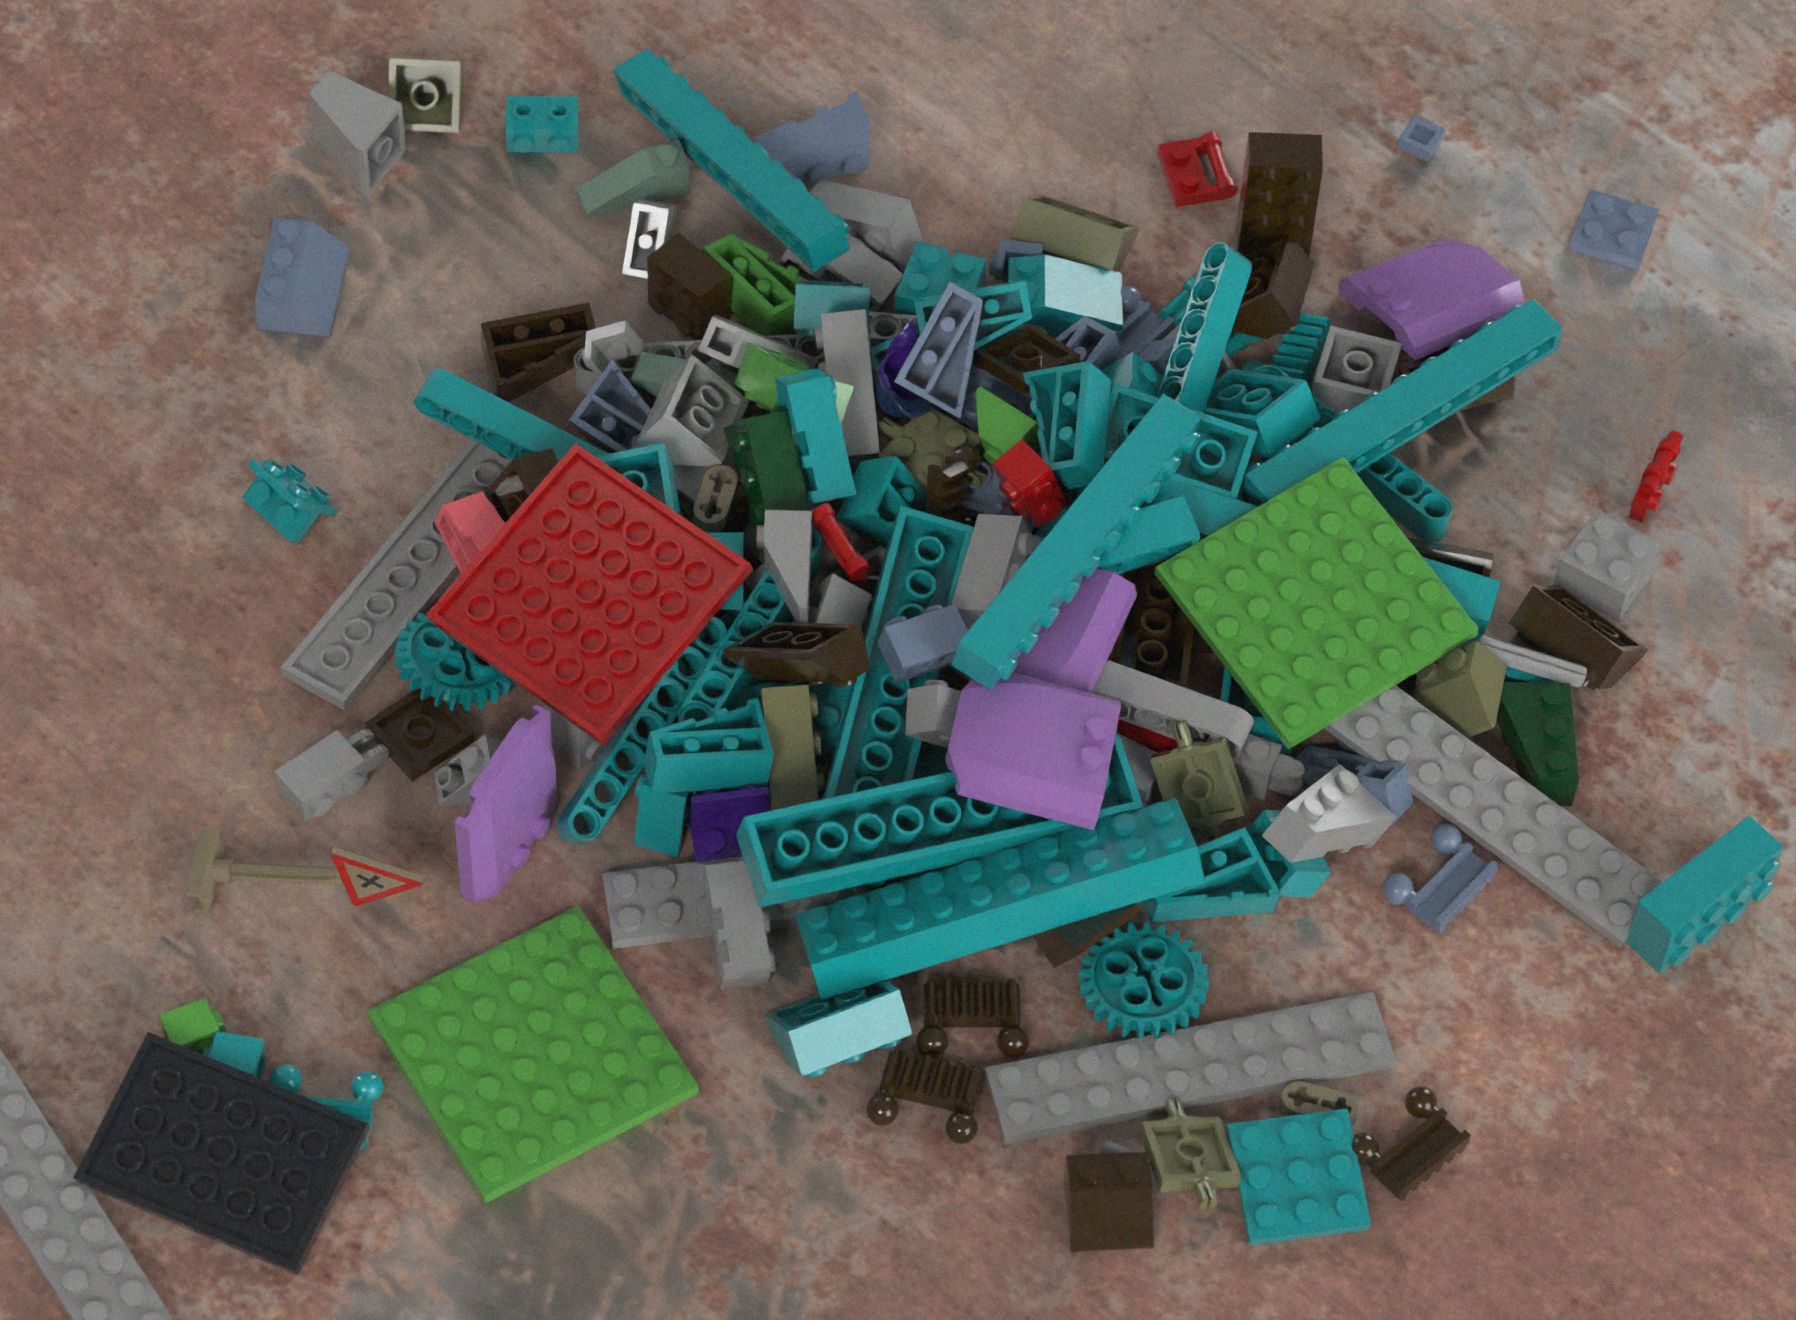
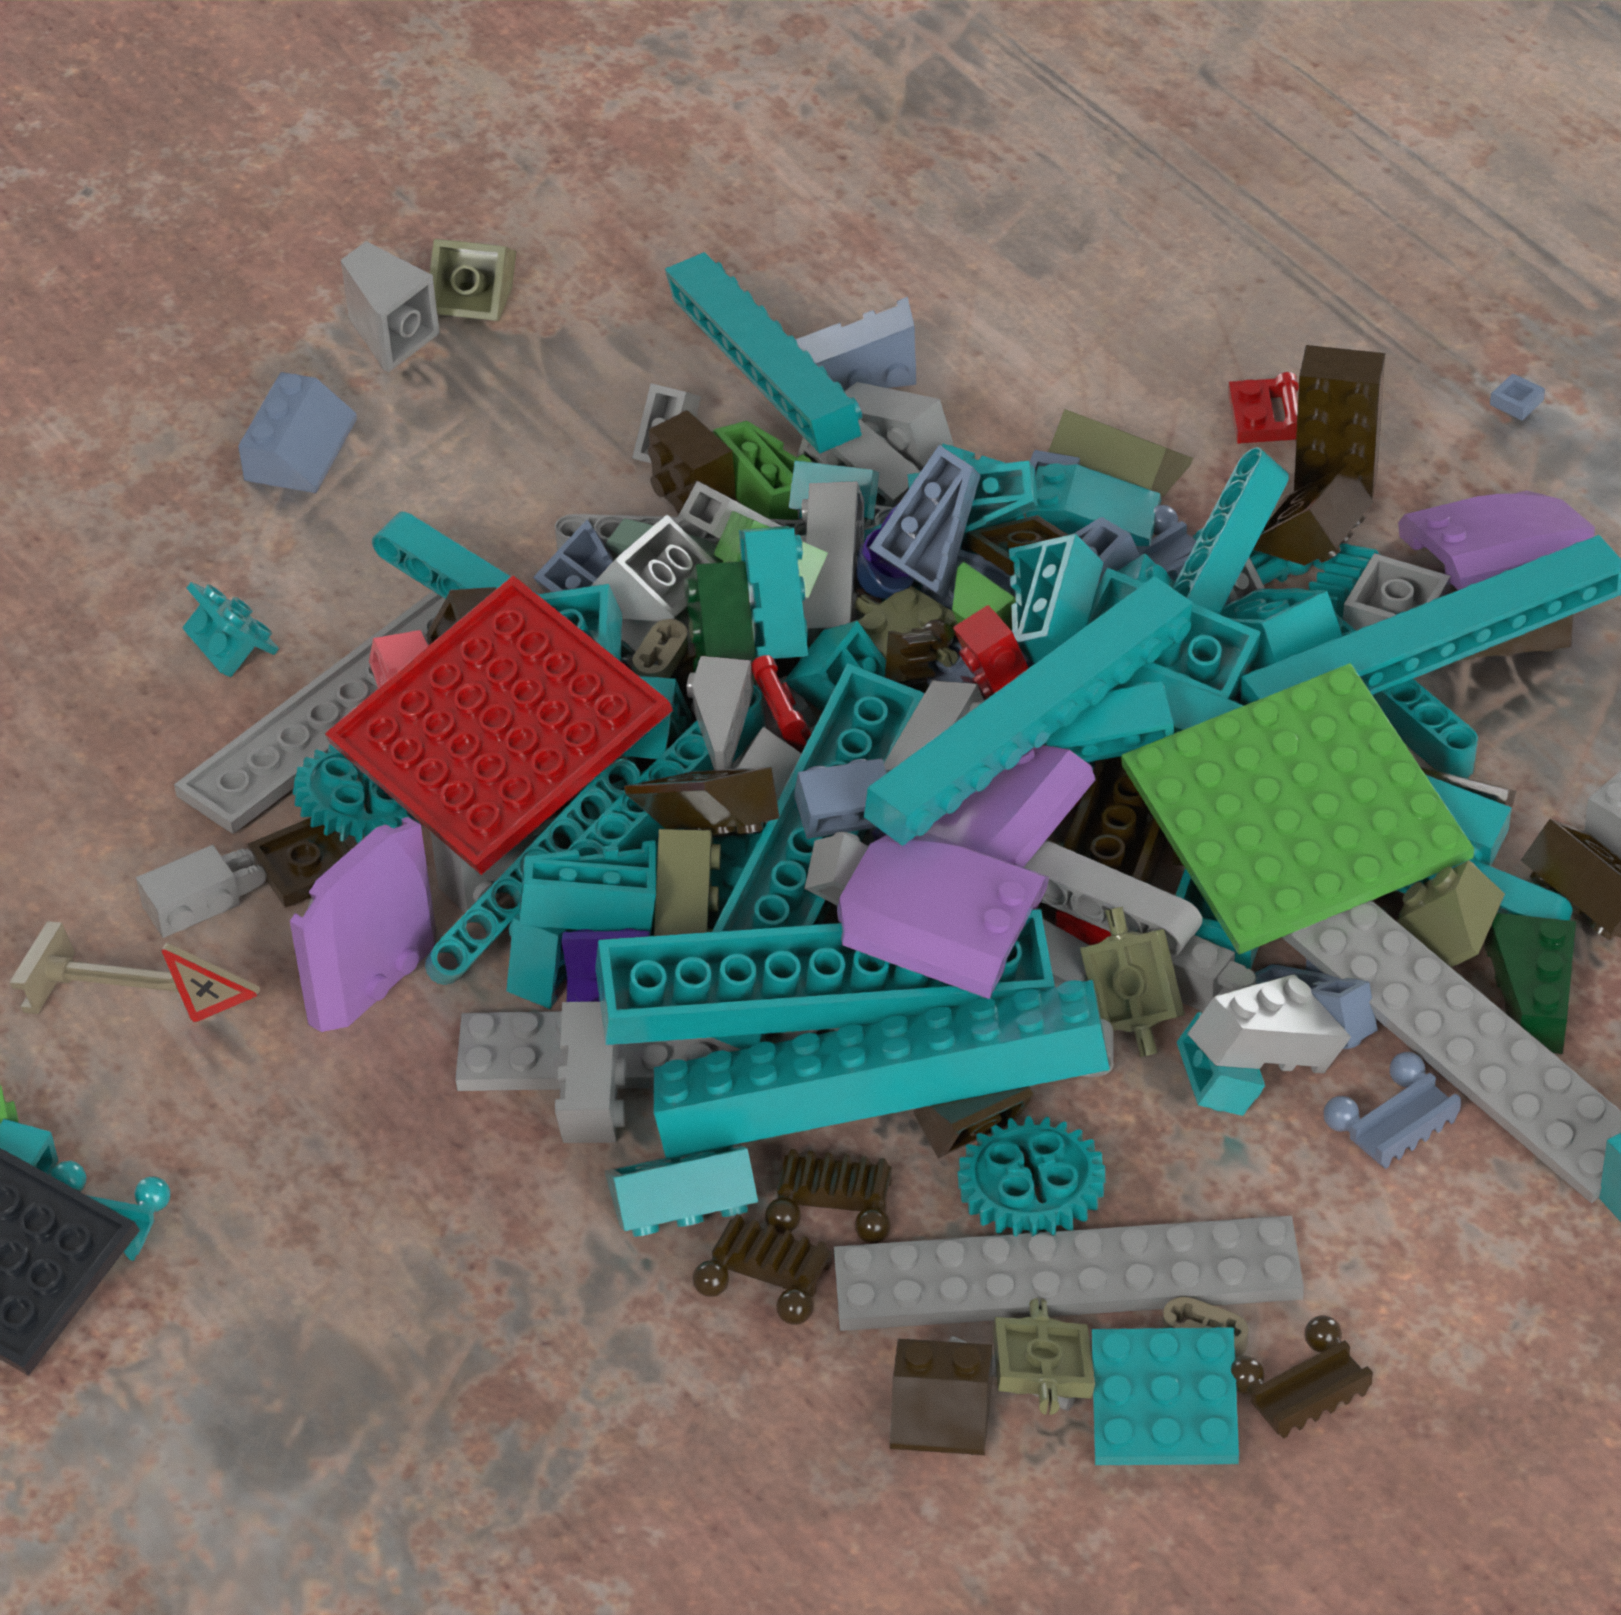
camera: 15 degrees right, 10 degrees down
bright green plate [367,906,699,1204] -> none
dark brown wedge [481,303,596,402] -> none
teal brick [505,96,579,153] -> none
sand green slope [576,140,690,218] -> none
light grey bracket [582,320,643,378] -> none
teal wedge [1141,827,1281,922] -> none
light grey axle [1477,635,1587,687] -> none

